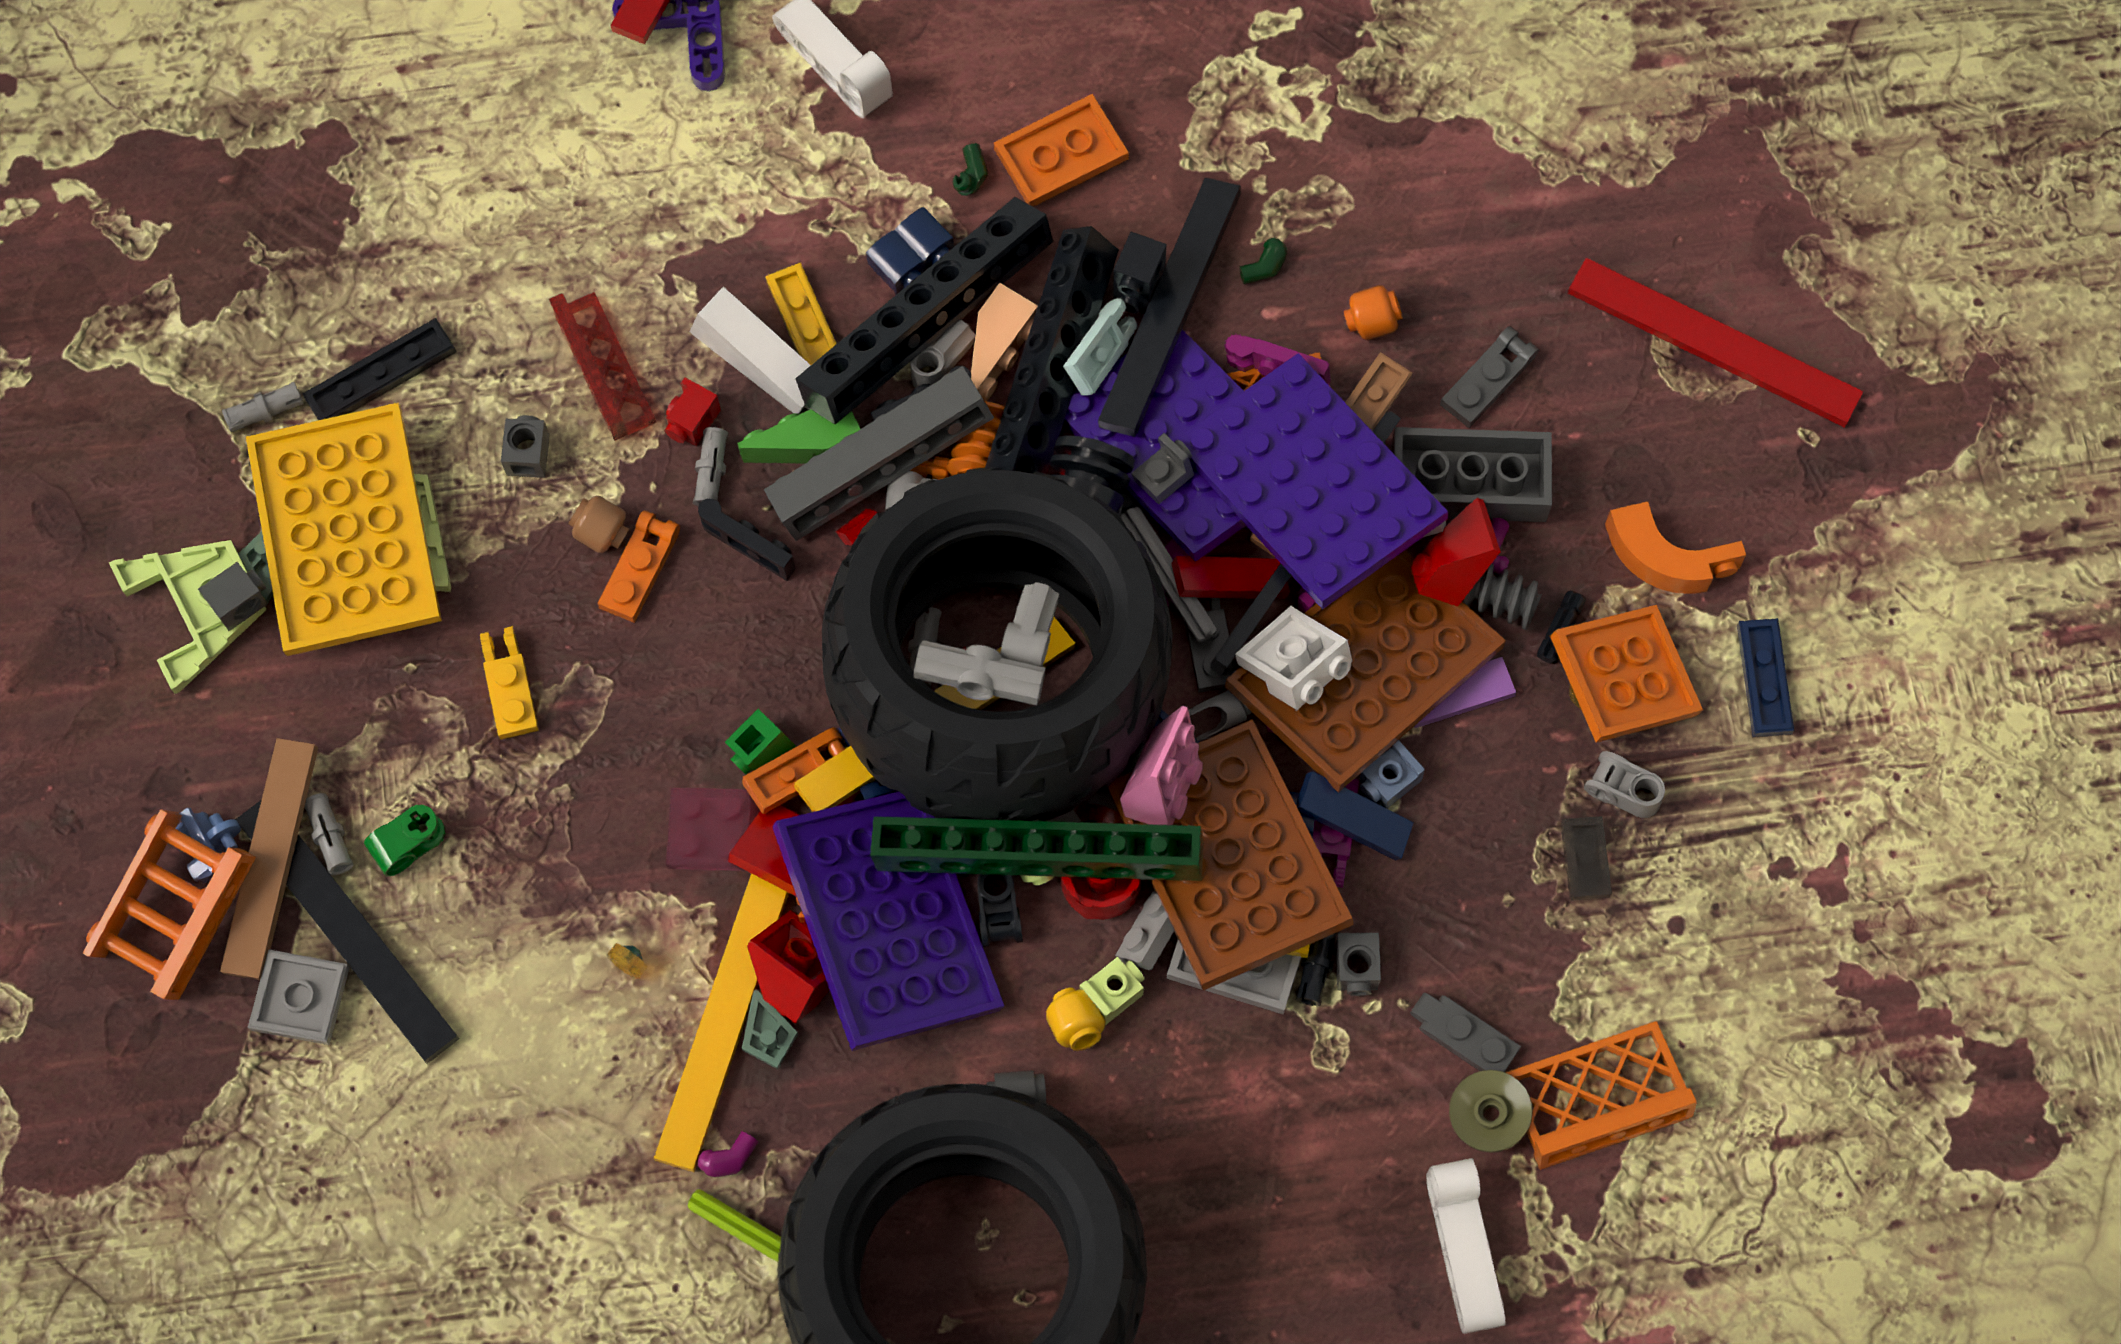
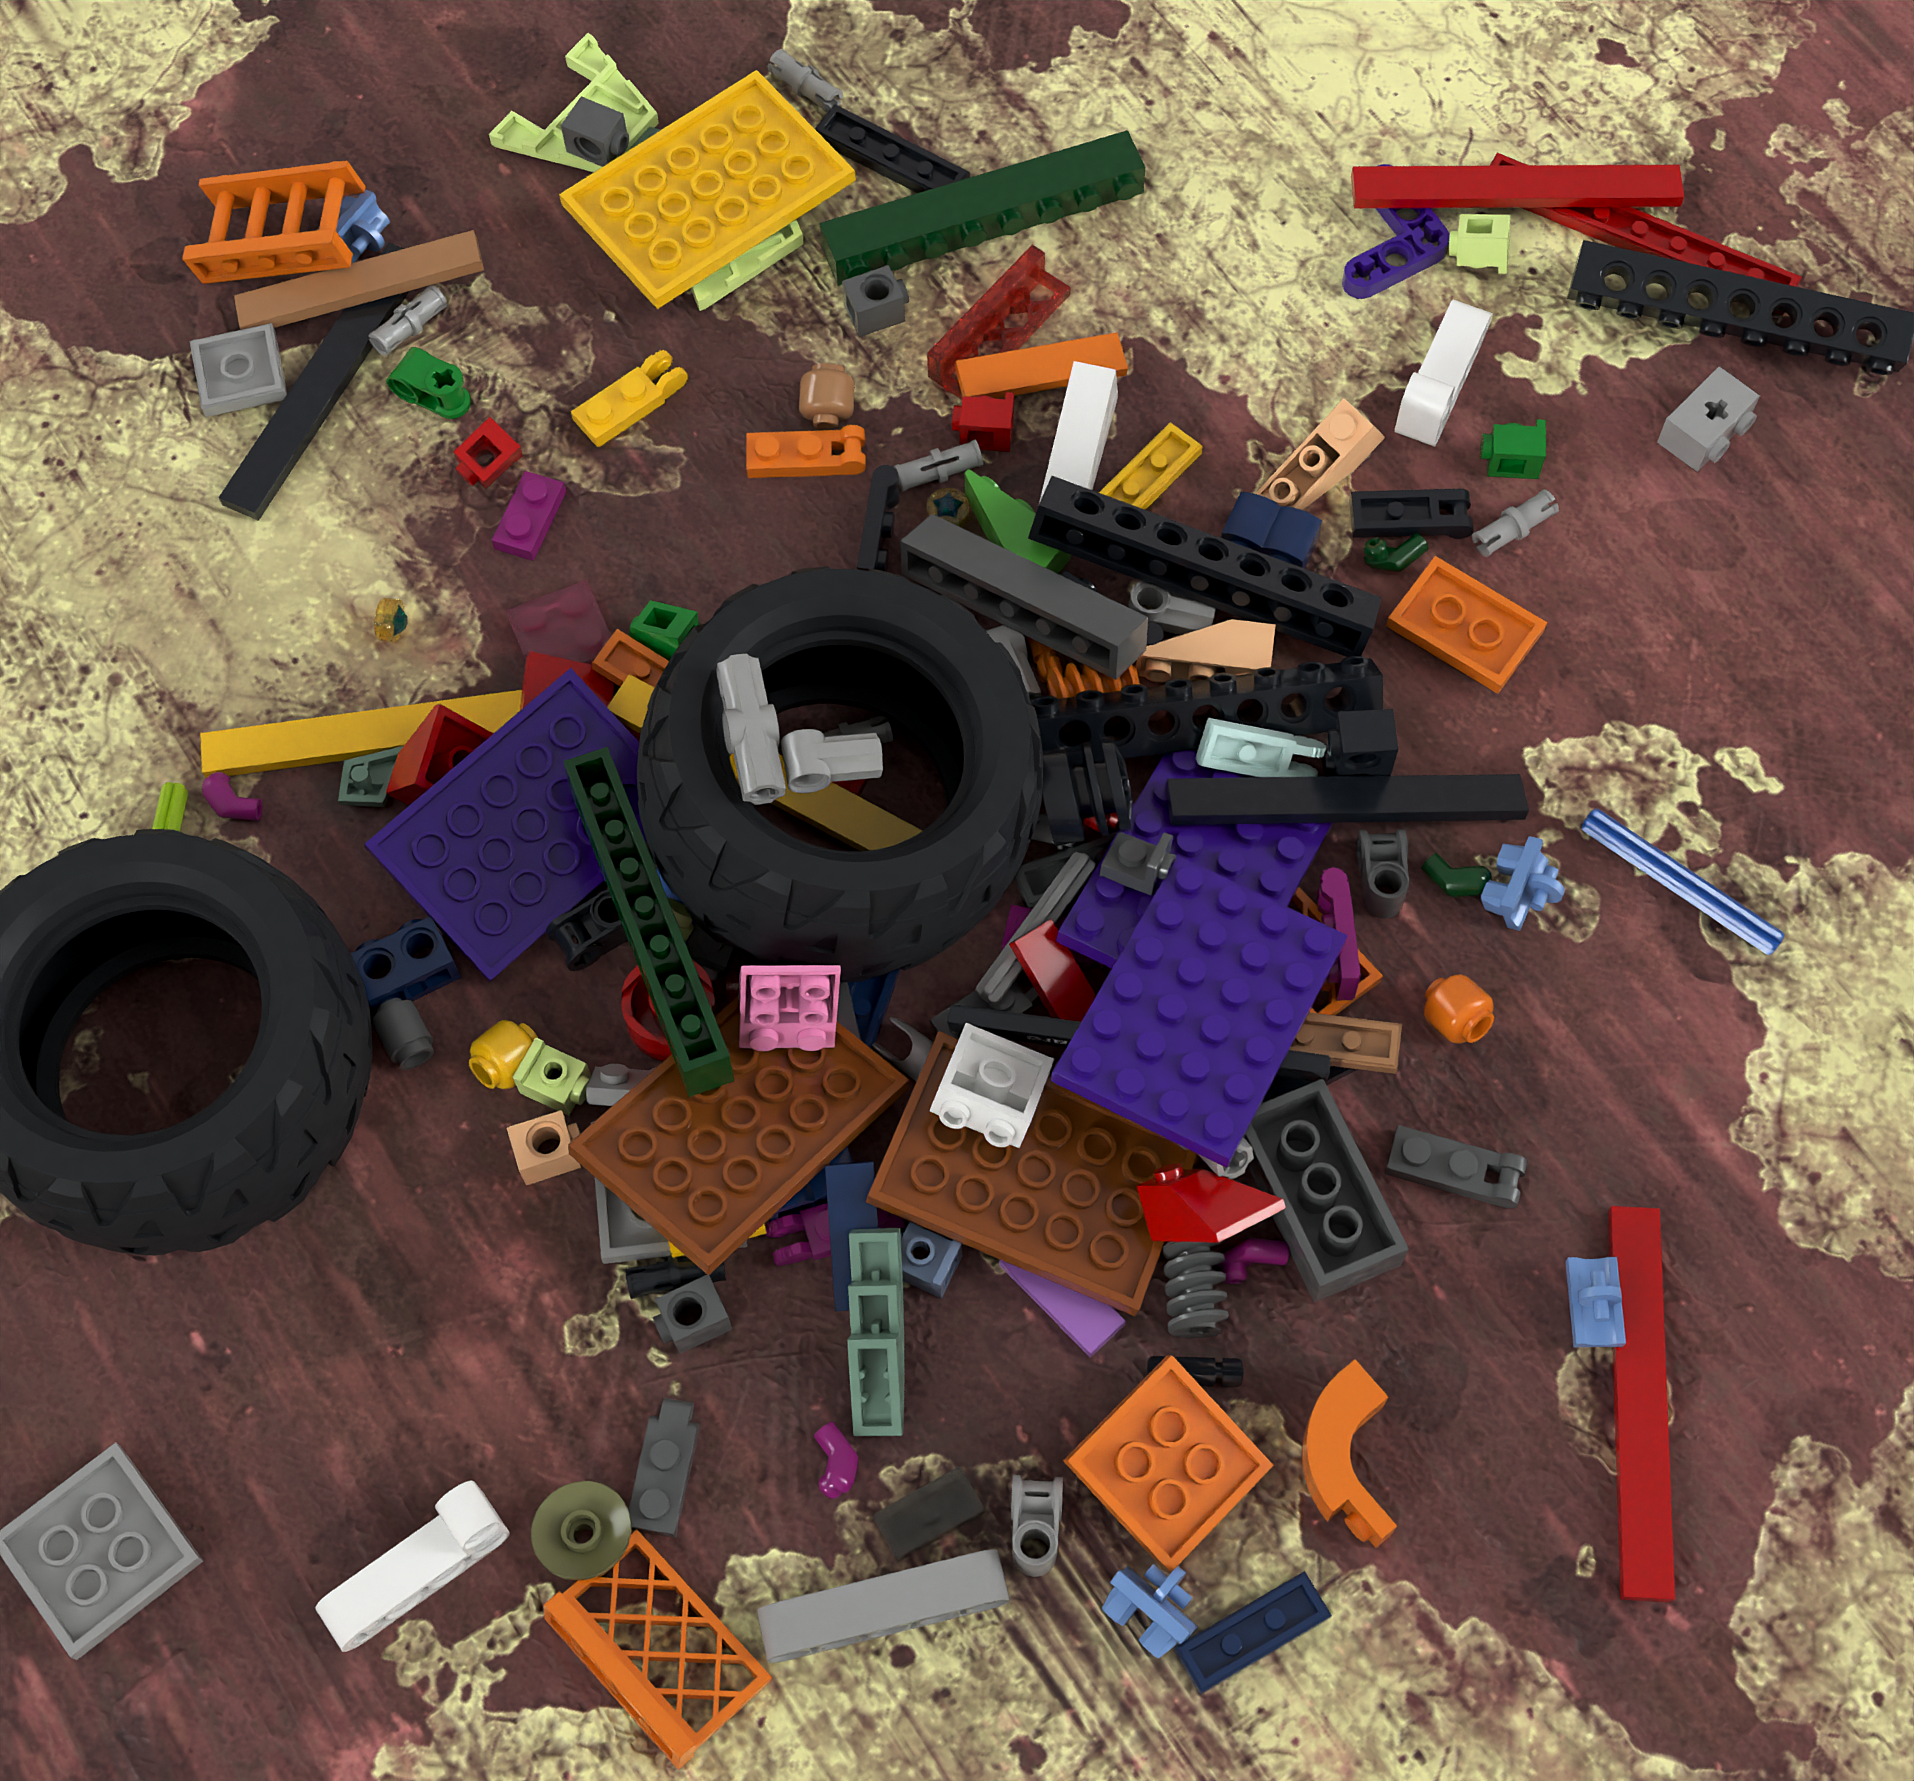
camera: 65 degrees right, 5 degrees down
none -> dark blue brick [351,916,462,1015]
none -> red brick [453,417,523,489]
none -> magenta plate [491,471,567,561]
none -> light nougat brick [507,1110,581,1185]
none -> light grey beam [757,1549,1010,1663]
none -> magenta arm [814,1422,858,1499]
none -> dark green brick [820,130,1146,286]
none -> sand green slope [847,1228,905,1436]
none -> clear yellow tile [926,488,969,528]
none -> orange tile [955,332,1128,399]
none -> medium blue hips [1102,1564,1198,1659]
none -> light nougat slope [1255,398,1385,510]
none -> black plate [1349,489,1474,539]
none -> dark grey piece [1356,828,1410,919]
none -> light grey pin [1472,489,1559,557]
none -> green brick [1480,419,1546,479]
none -> medium blue hips [1481,836,1565,931]
none -> medium blue hips [1565,1257,1626,1347]
none -> axle [1581,808,1785,955]

